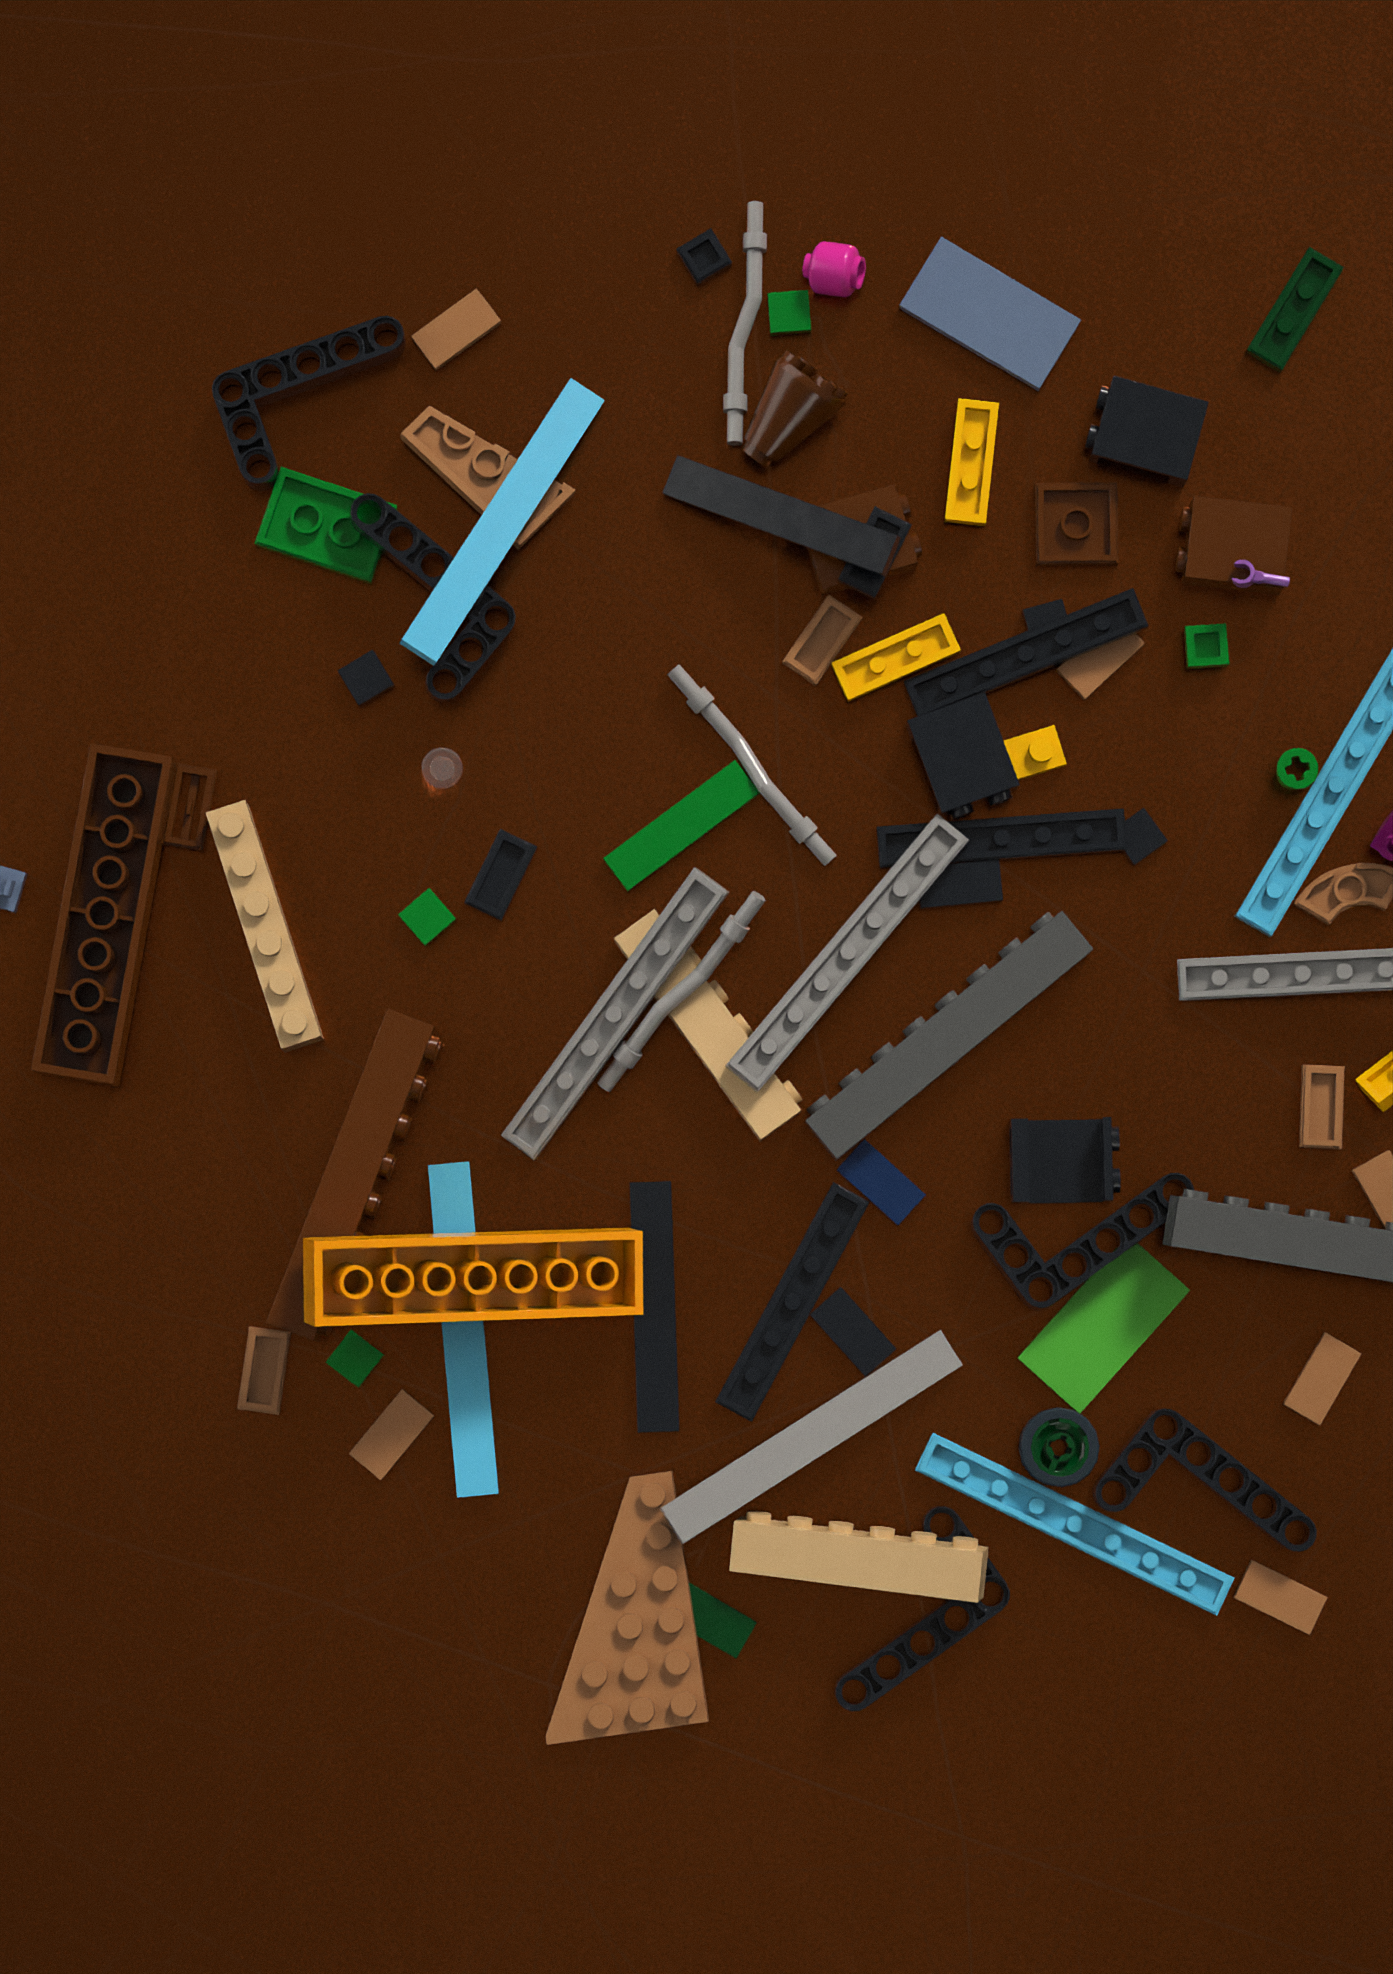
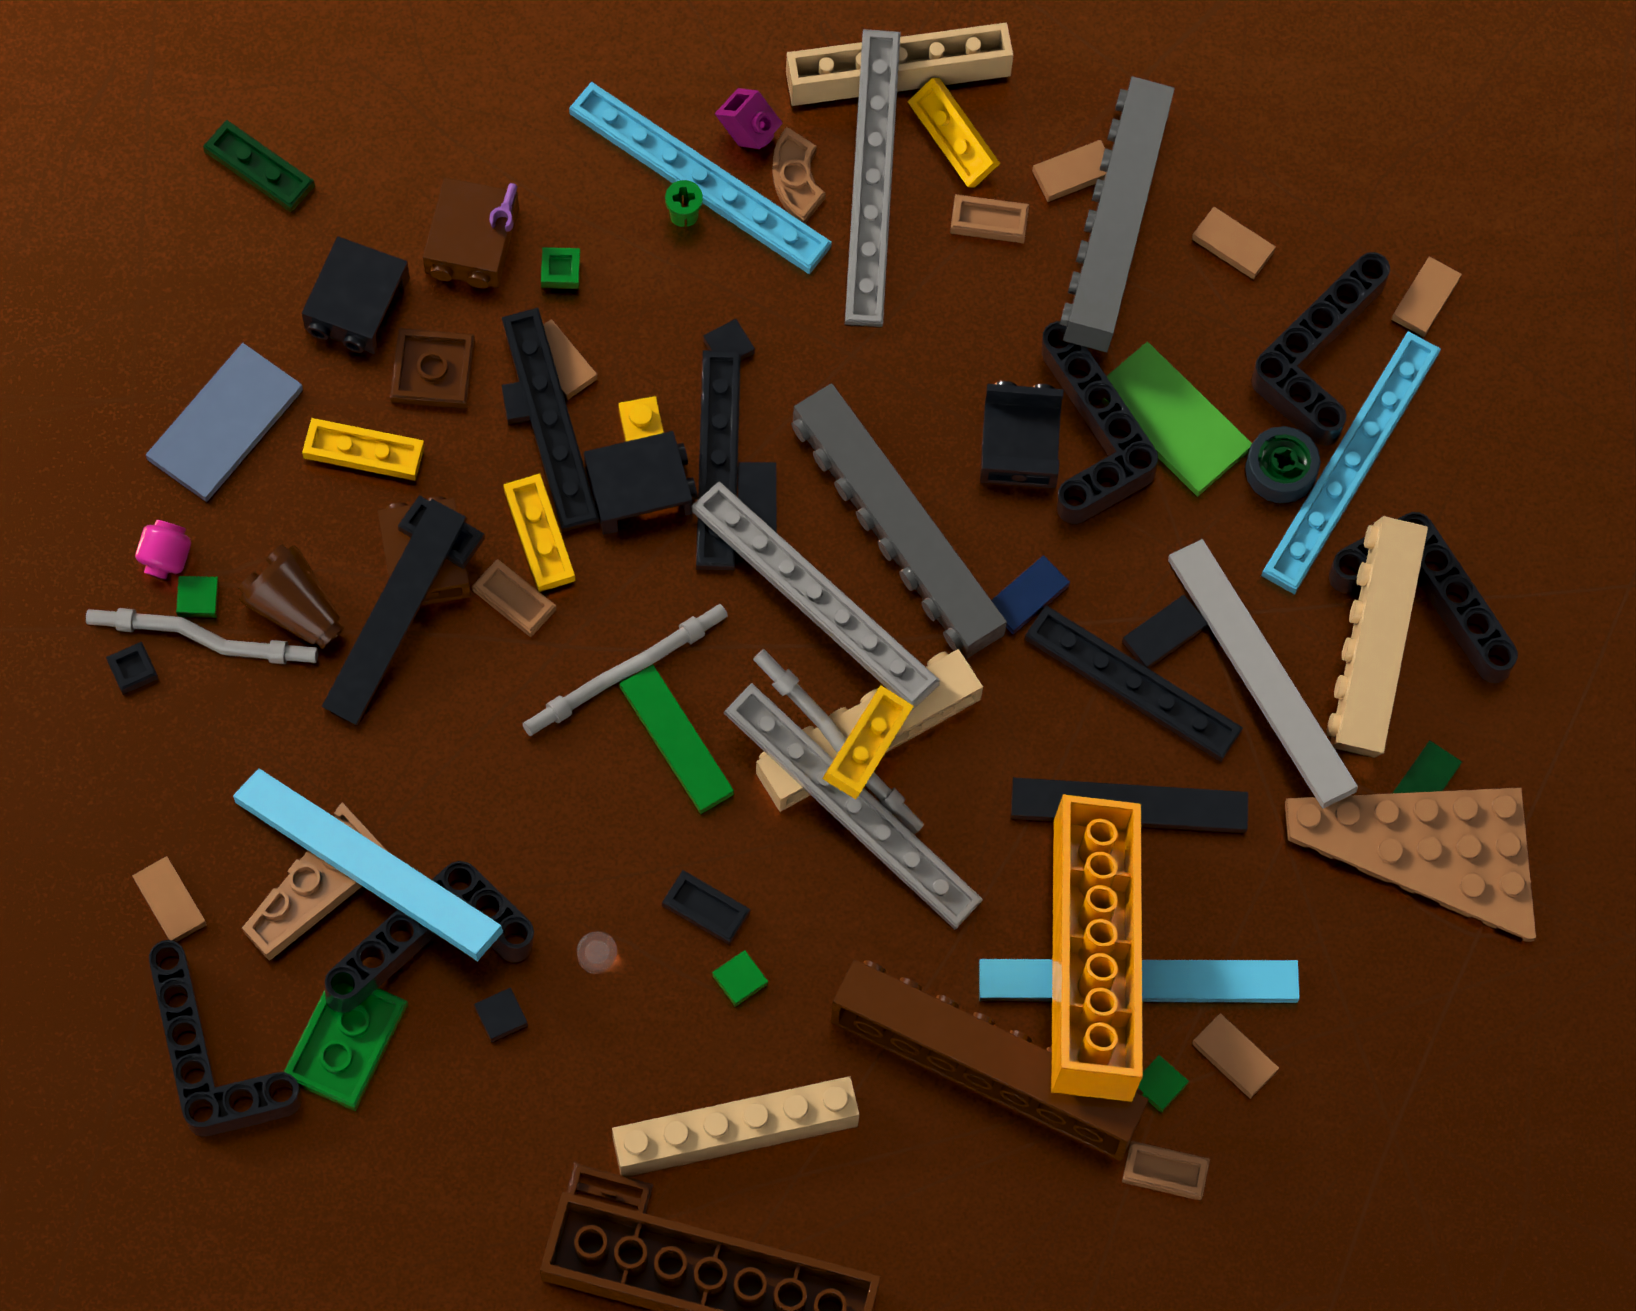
camera: 85 degrees left, 15 degrees down
none -> yellow plate [822,685,914,800]

